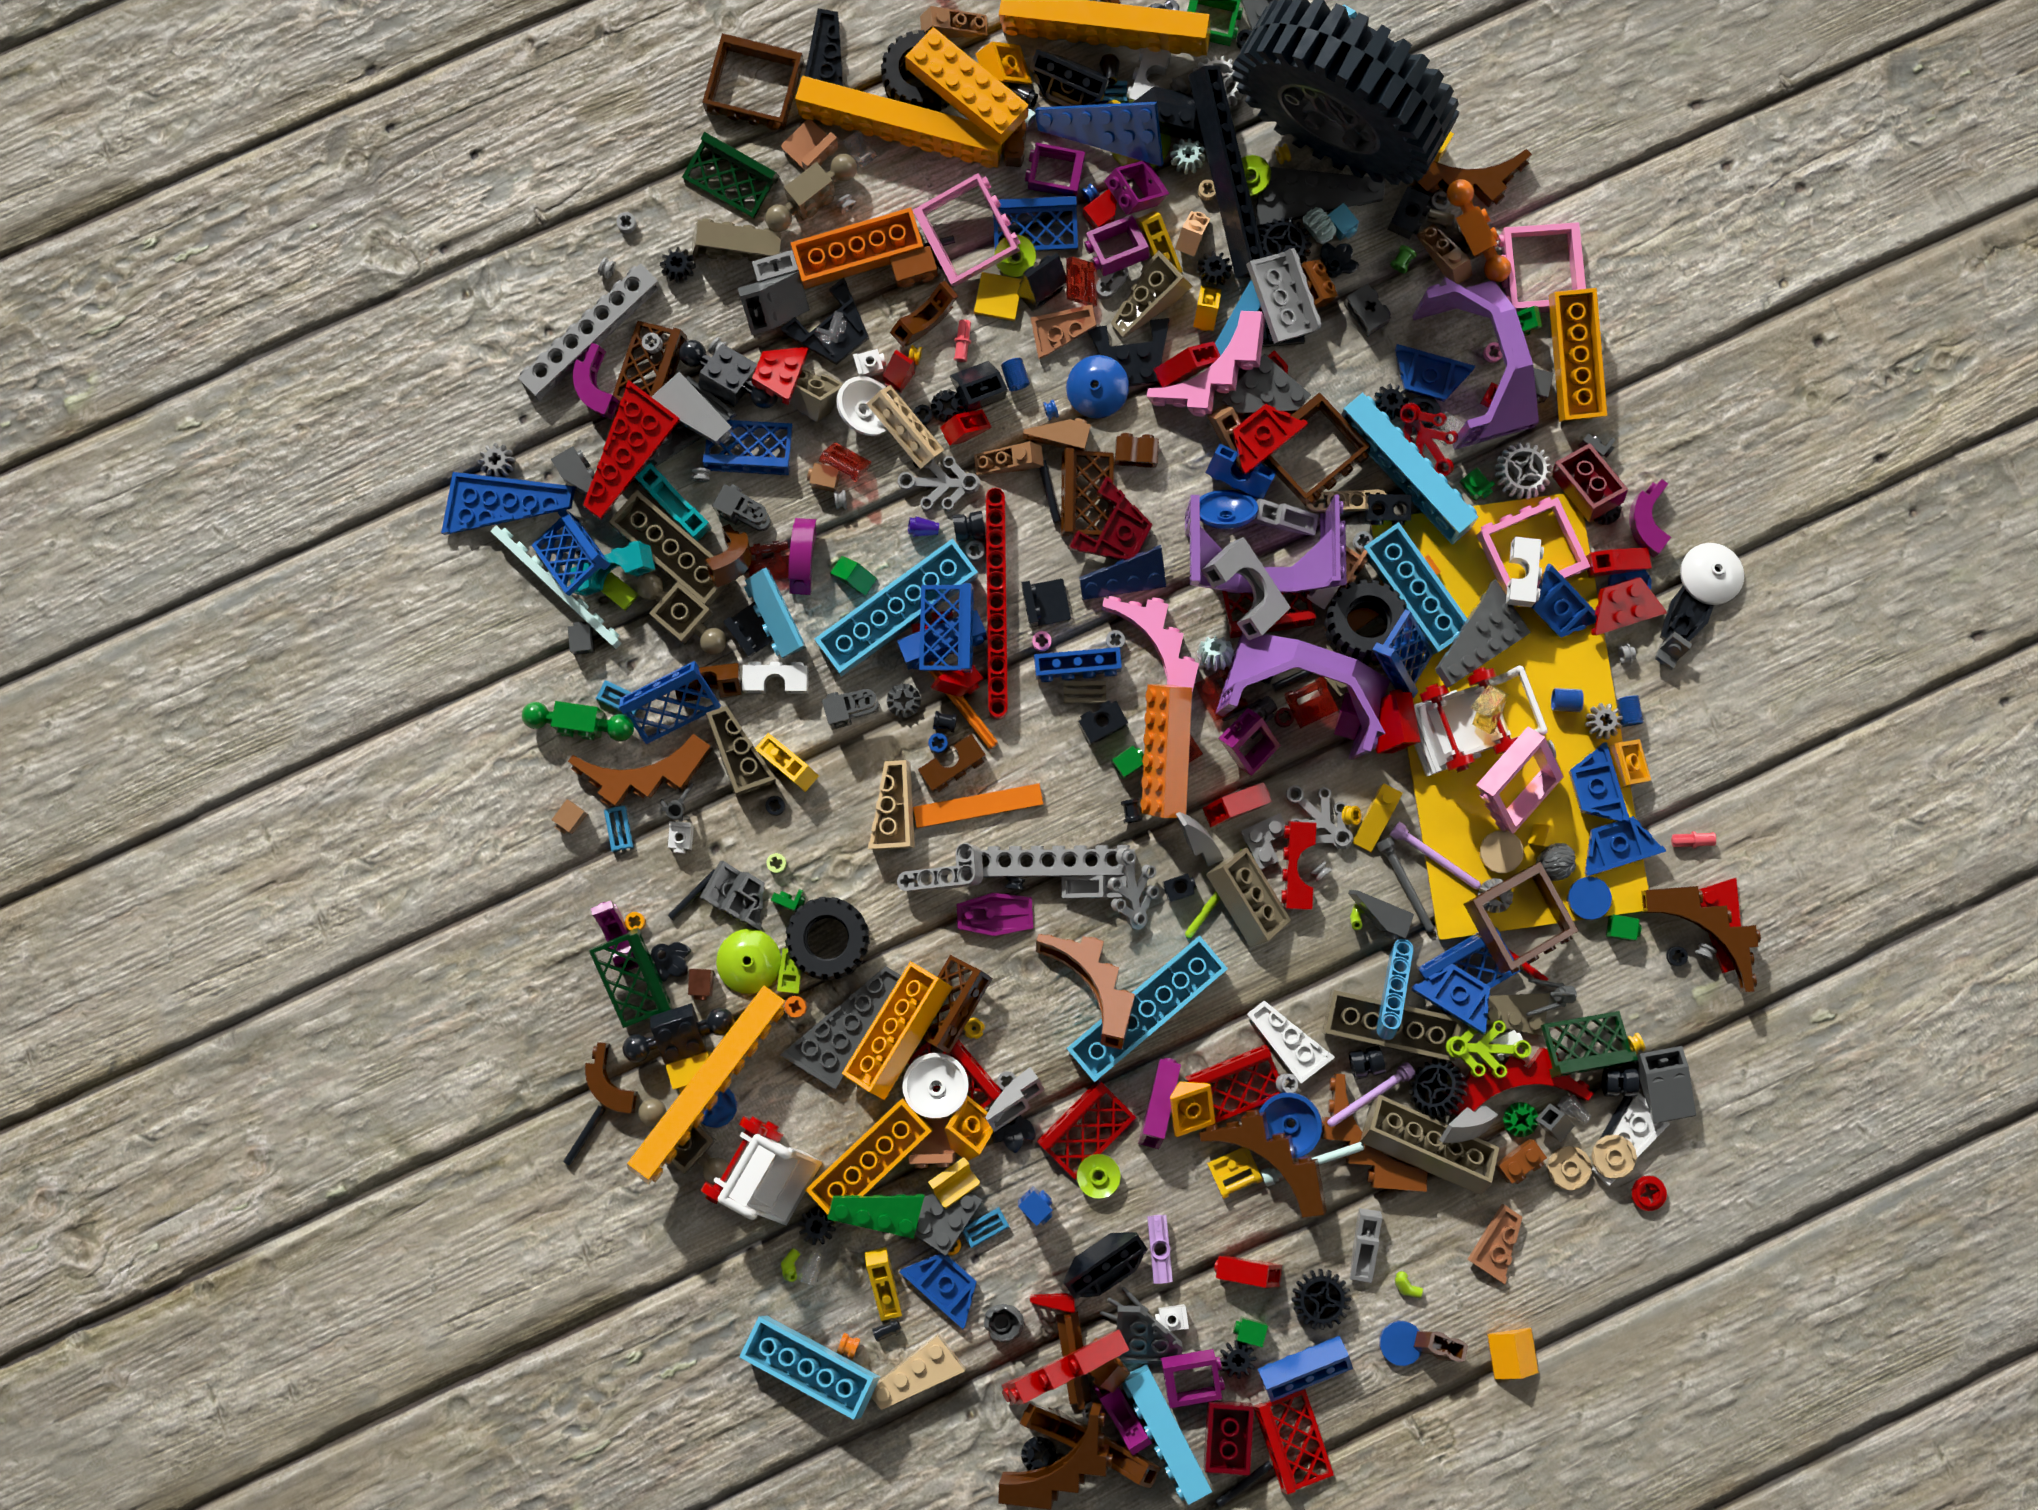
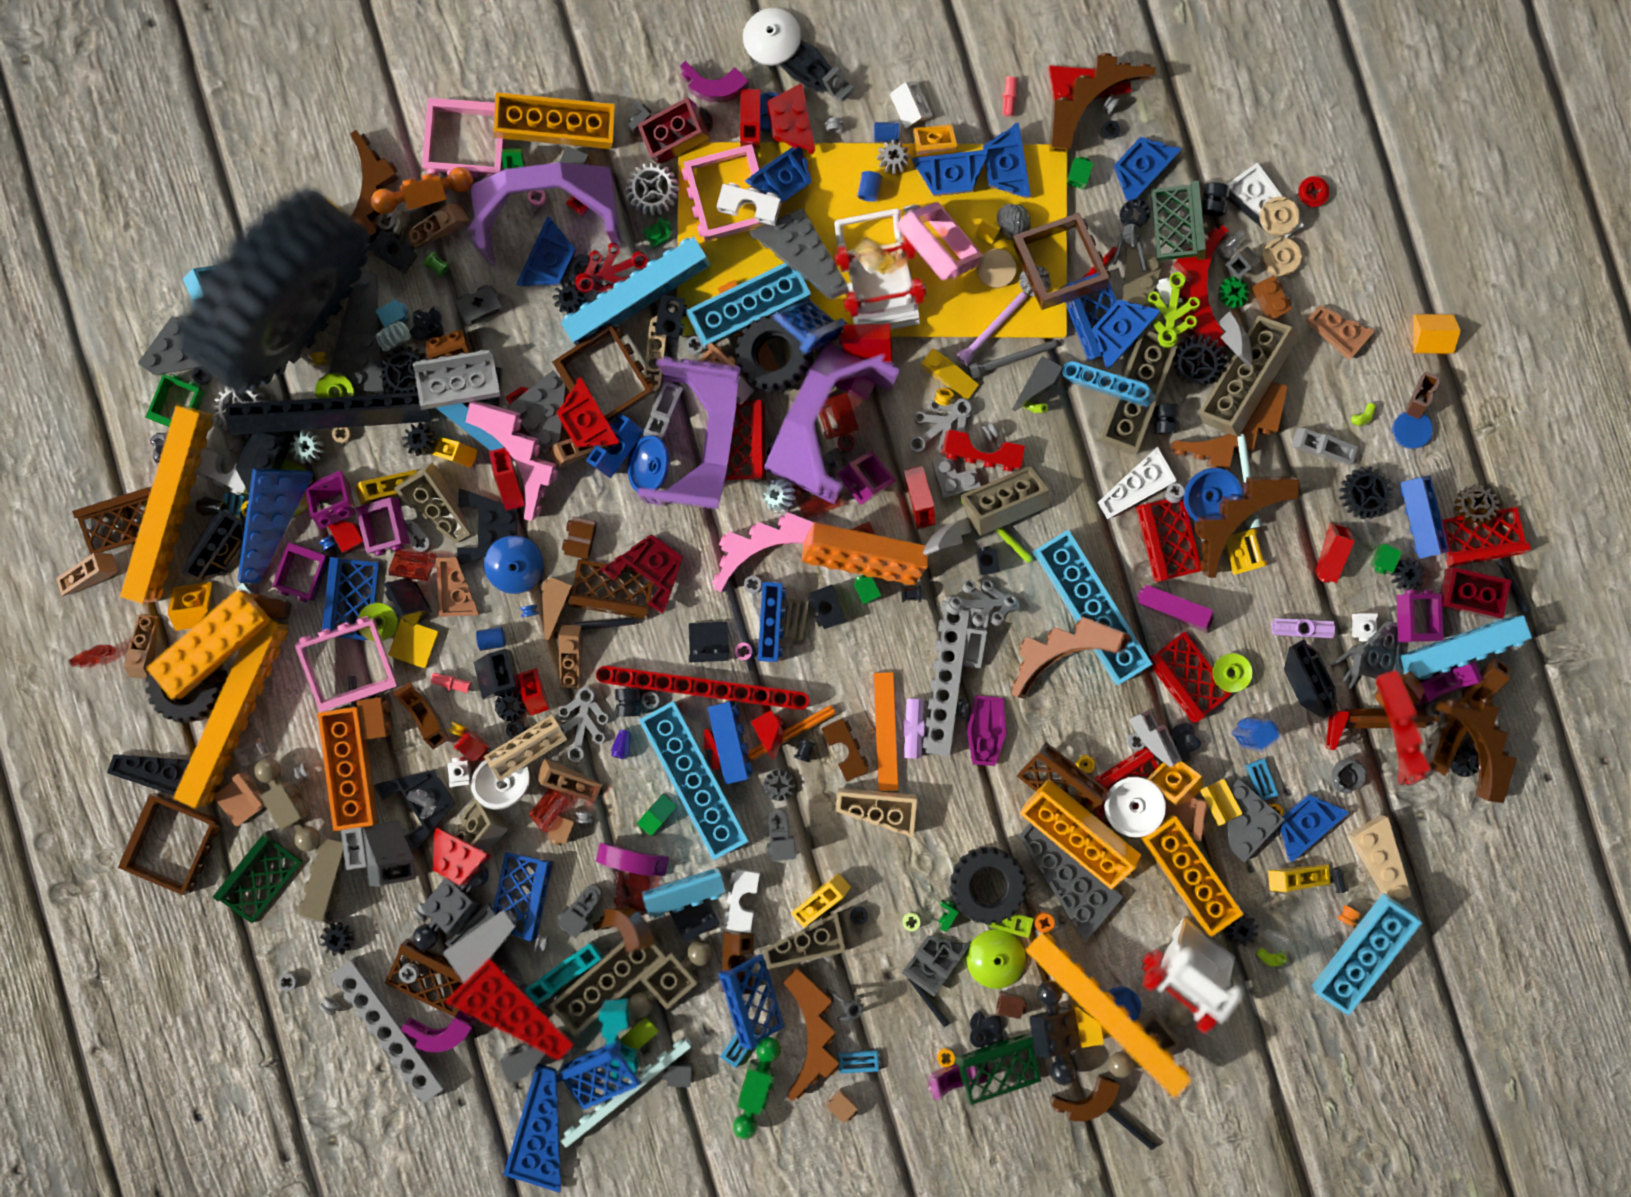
camera: 85 degrees left, 5 degrees up
light grey gear [478,443,515,477] -> none
white brick [668,821,694,854] -> none
green wing [827,1194,925,1239] -> none
light grey beam [897,843,983,893] -> none
blue fence [919,583,974,672] -> none
blue bush [928,733,948,753] -> none
black cone [1008,83,1038,109] -> none
dark blue wing [1079,545,1166,600] -> none
light orange slope [1170,1082,1215,1137] -> none
light nougat slope [1175,211,1211,256] -> none
light grey arch [1201,537,1291,640] -> none
lavender piece [1327,1062,1416,1127] -> none
blue tile [1567,876,1612,920] -> none
yellow bush [1627,1033,1646,1054] -> none
dark grey slope [1634,1046,1696,1124] -> none
none -> medium nougat slope [536,758,602,802]
none -> white panel [890,81,933,128]
none -> lavender piece [904,698,924,758]
none -> blue wing [1113,137,1181,202]
none -> black gear [1119,199,1151,229]
none -> dark brown gear [1454,484,1500,526]

